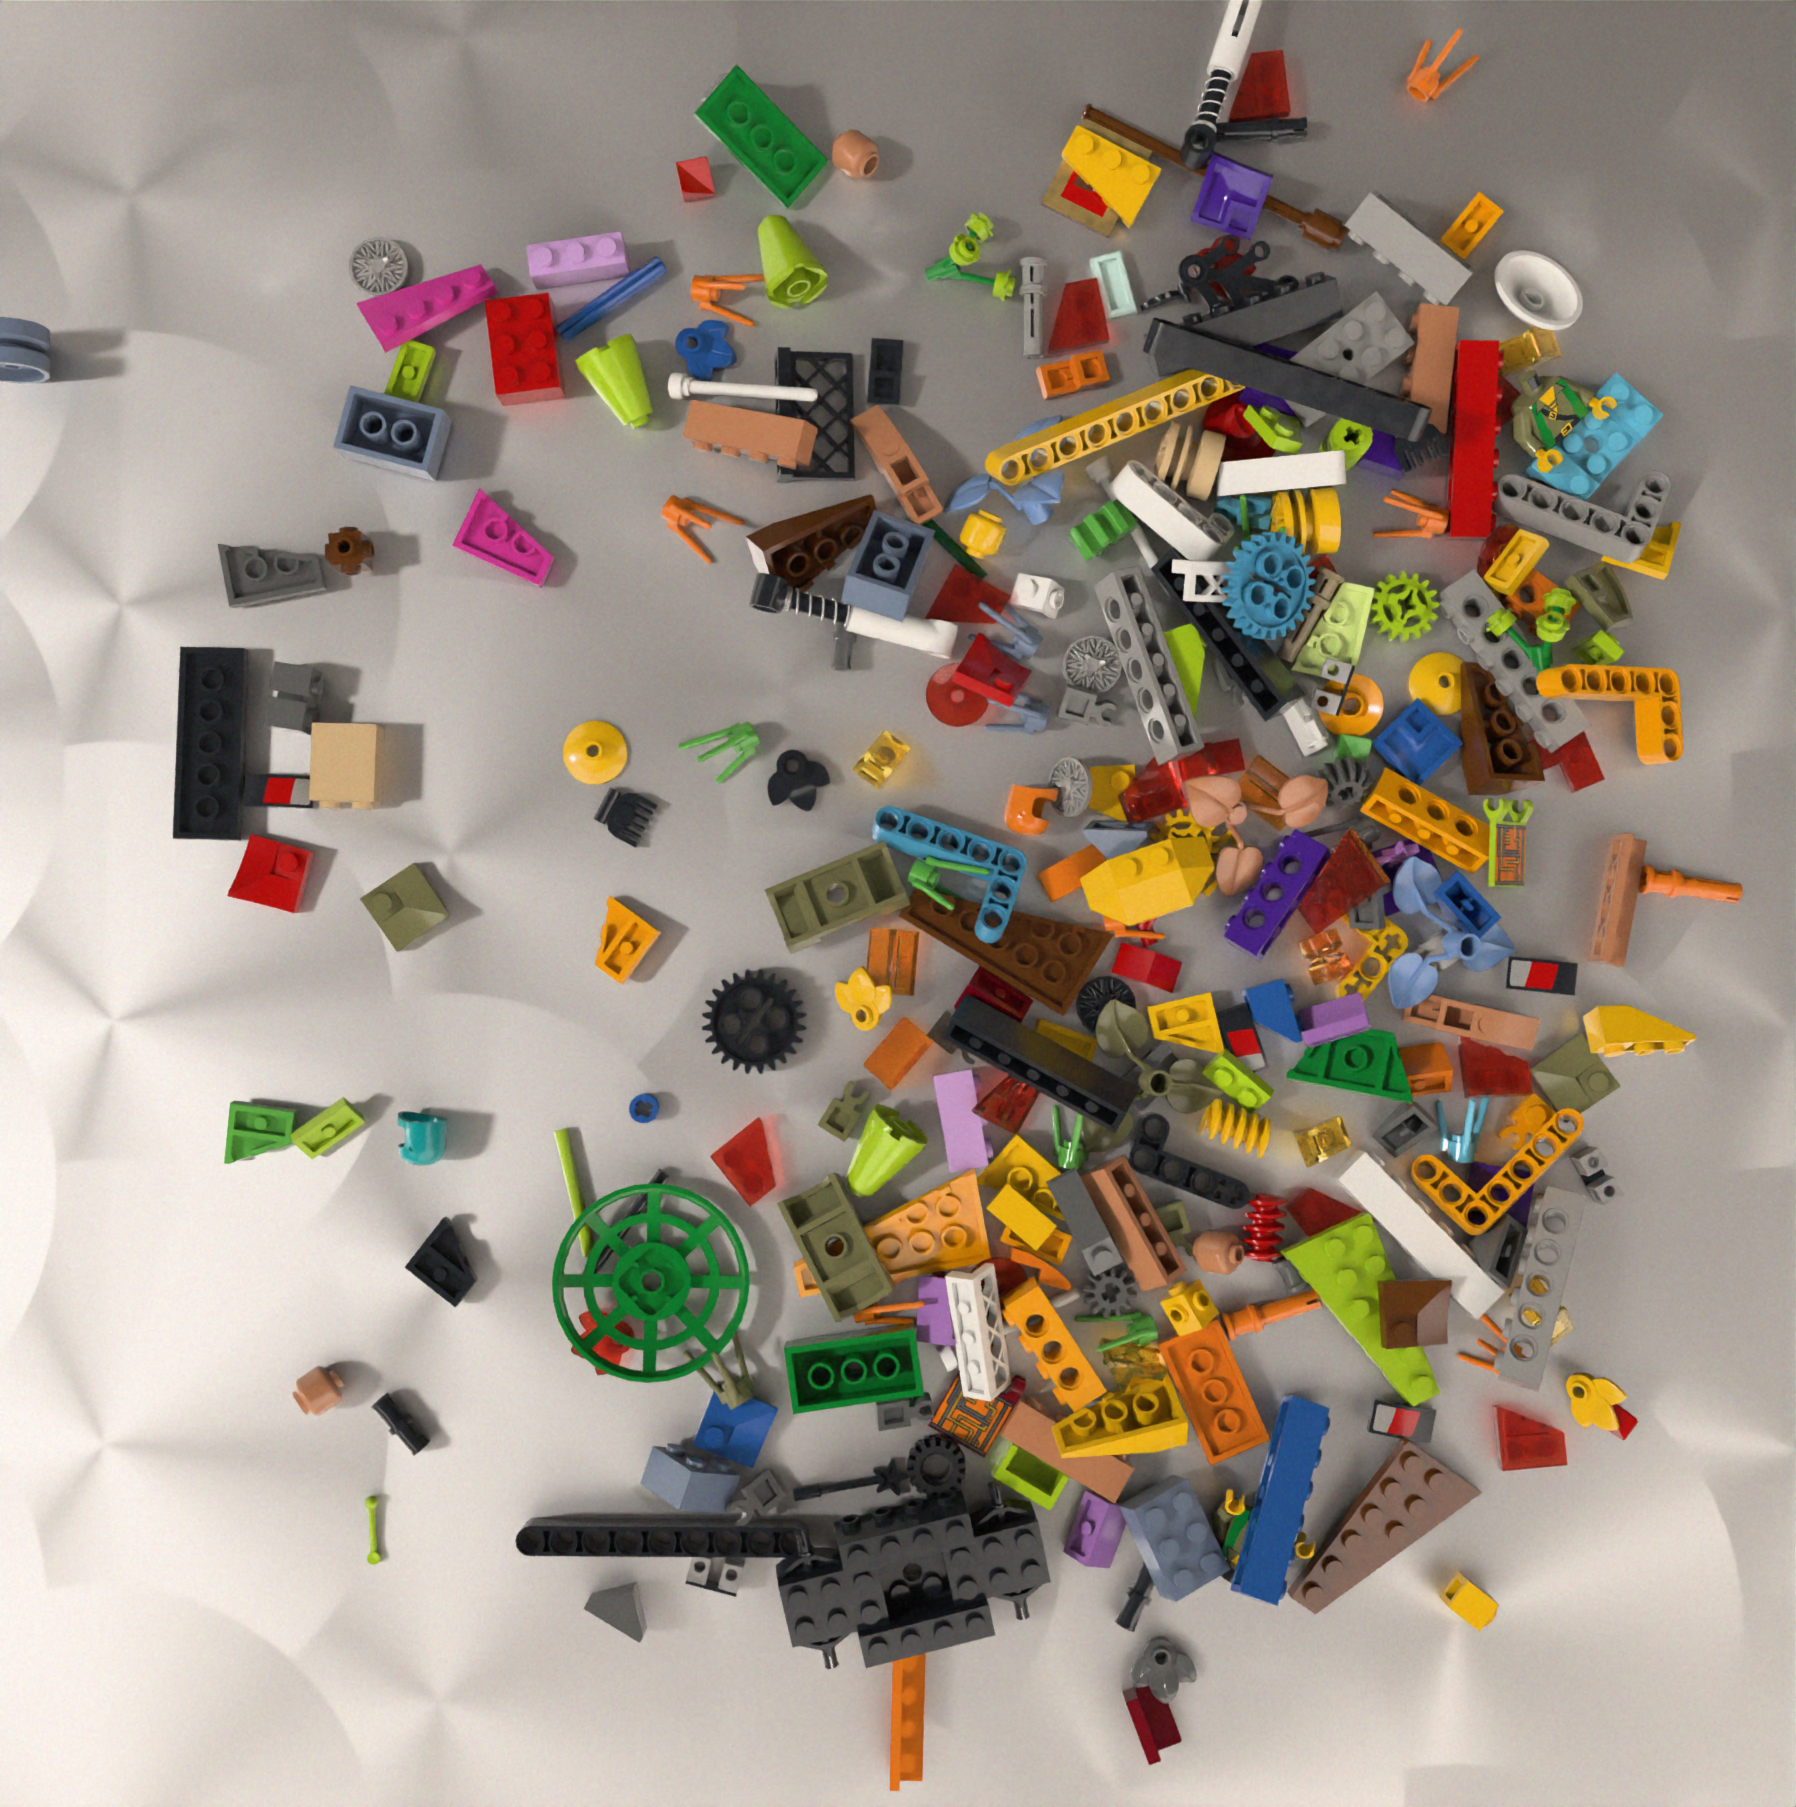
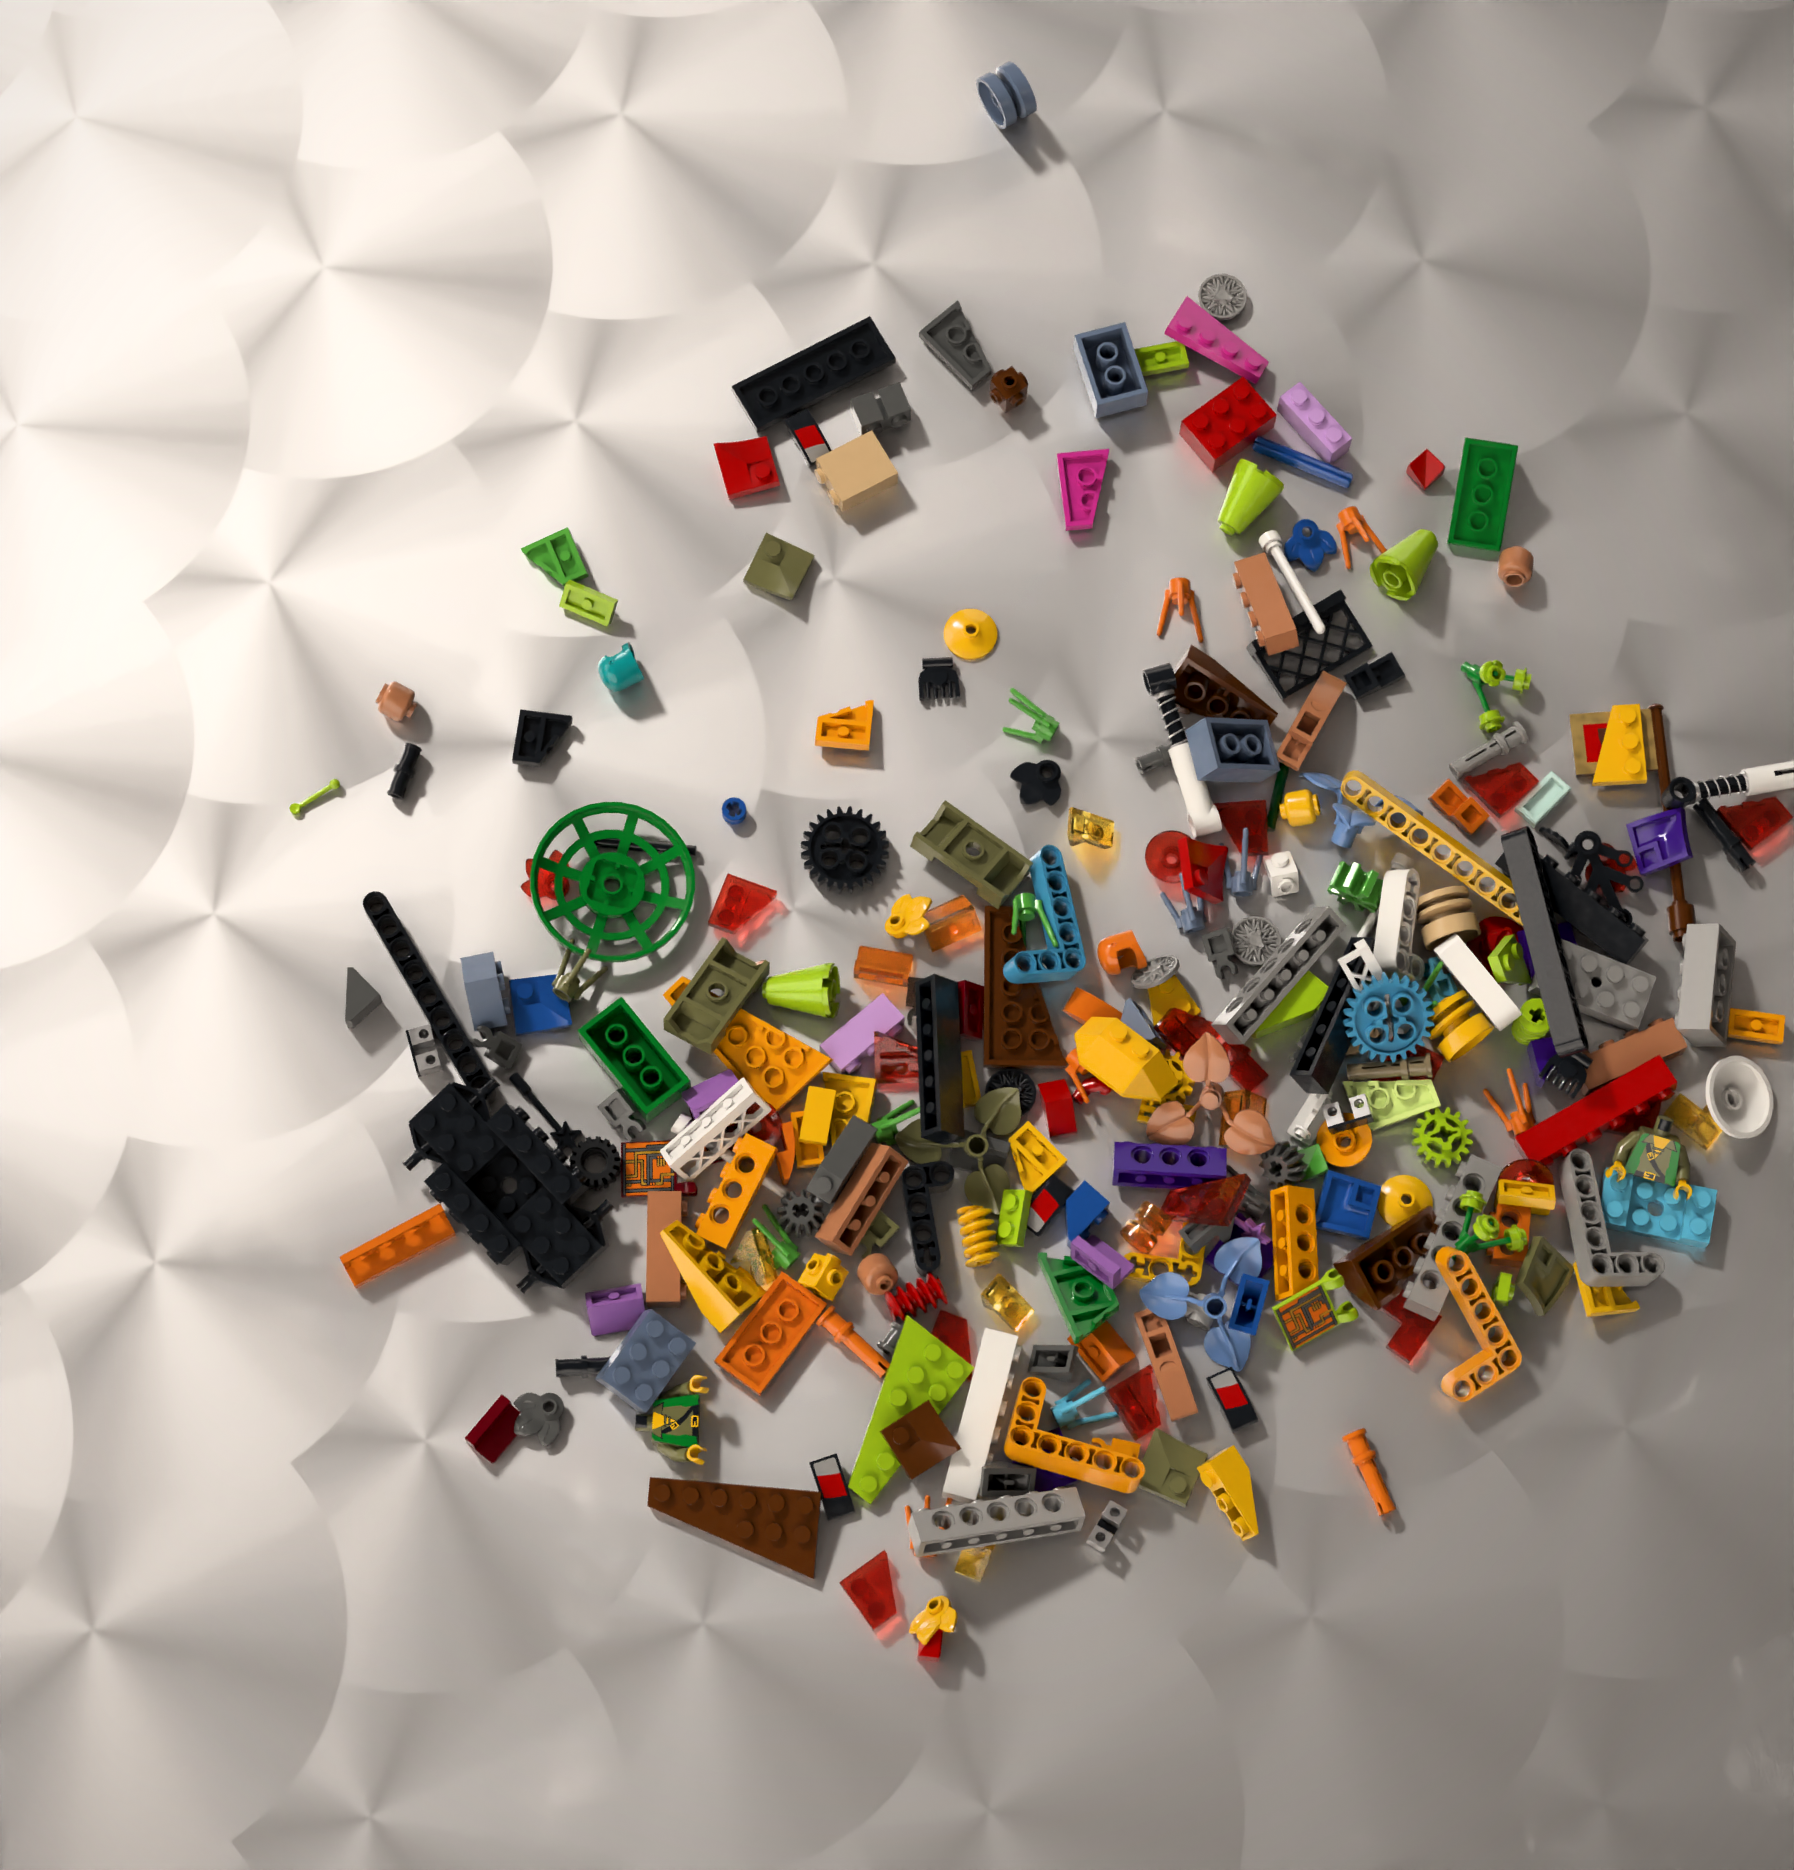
camera: 55 degrees right, 15 degrees down
lime bar [554,1128,594,1257] -> none
olive plate [817,1081,869,1142] -> none
orange plant [853,1277,924,1325] -> none
lime panel [992,1441,1070,1511] -> none
blue brick [1230,1395,1330,1606] -> none
yellow brick [1440,1572,1500,1632] -> none
nougat fence [1588,833,1647,967] -> none

